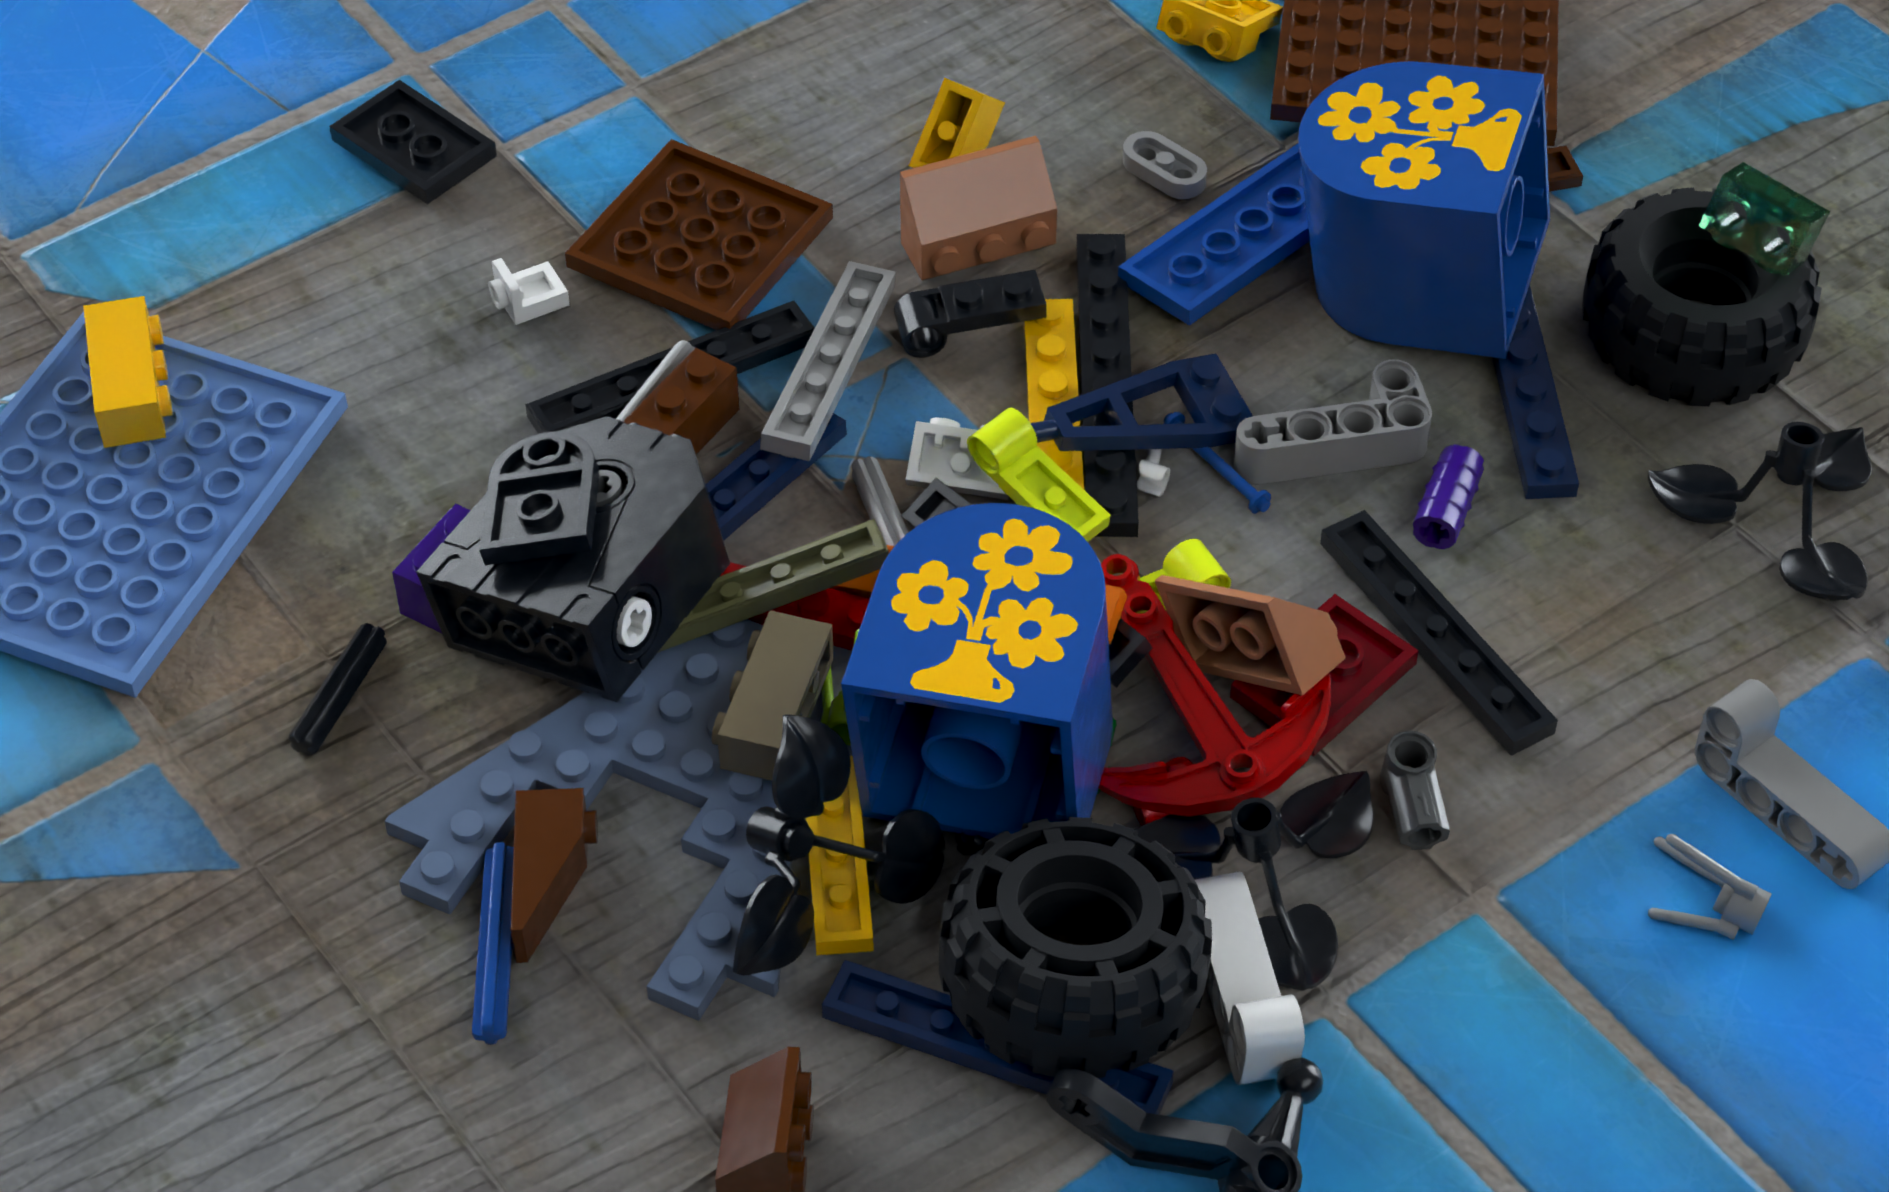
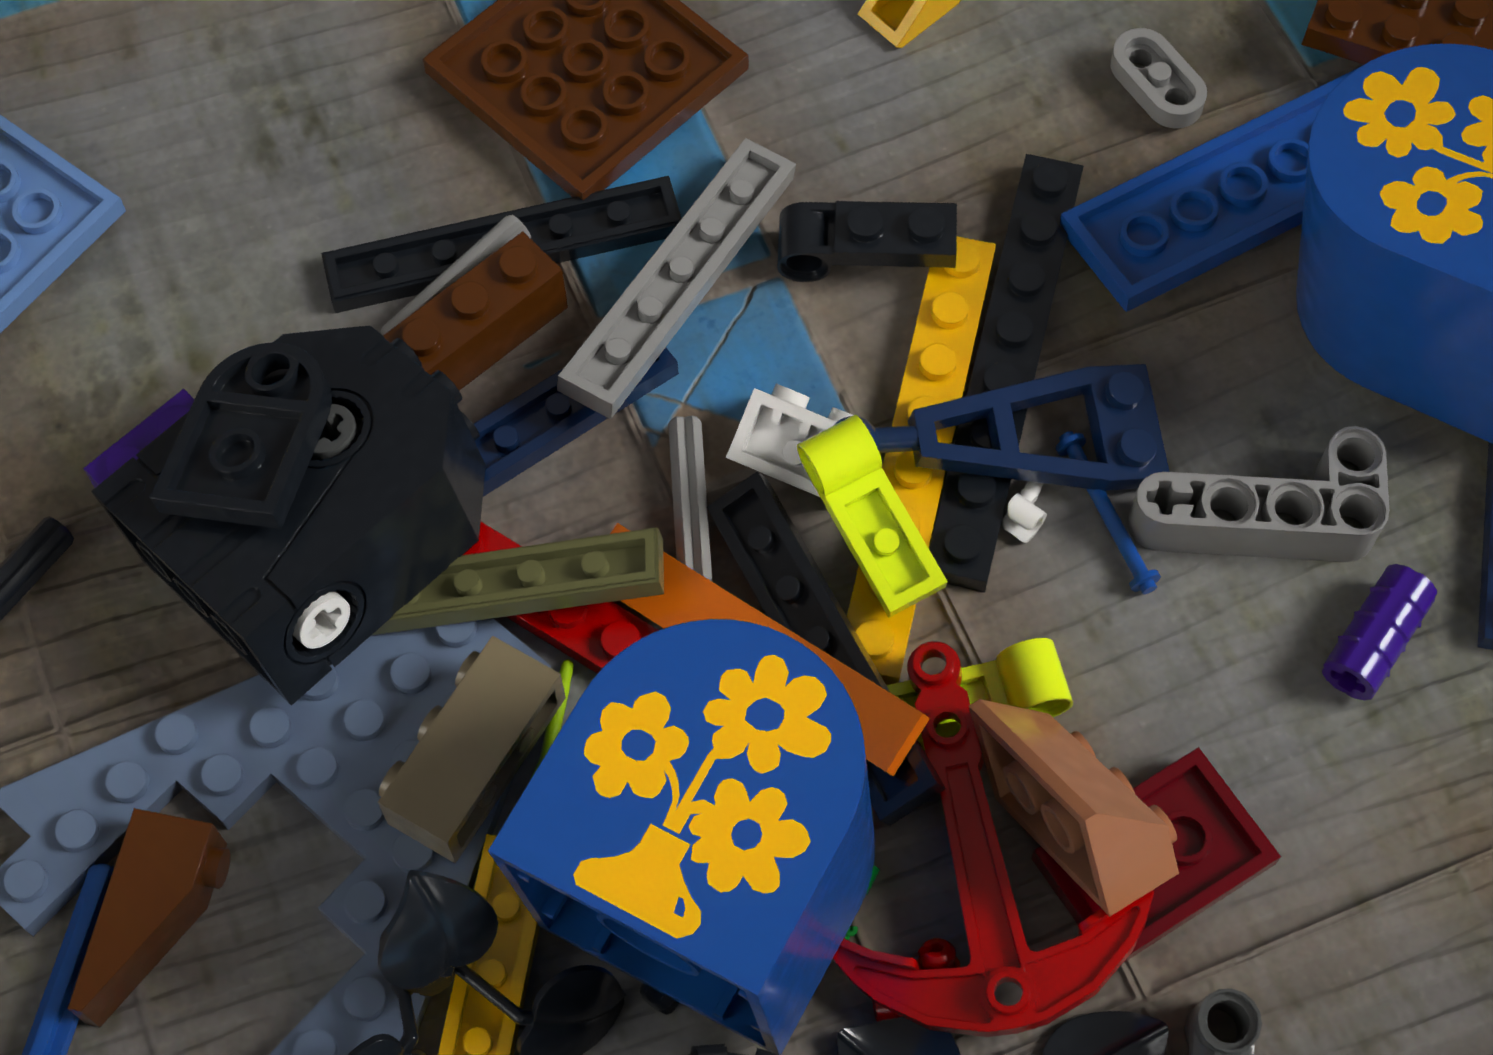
camera: 15 degrees right, 15 degrees up
white bracket [488,258,570,325] -> none
nougat slope [900,136,1057,281] -> none
black plate [1320,510,1558,756] -> none

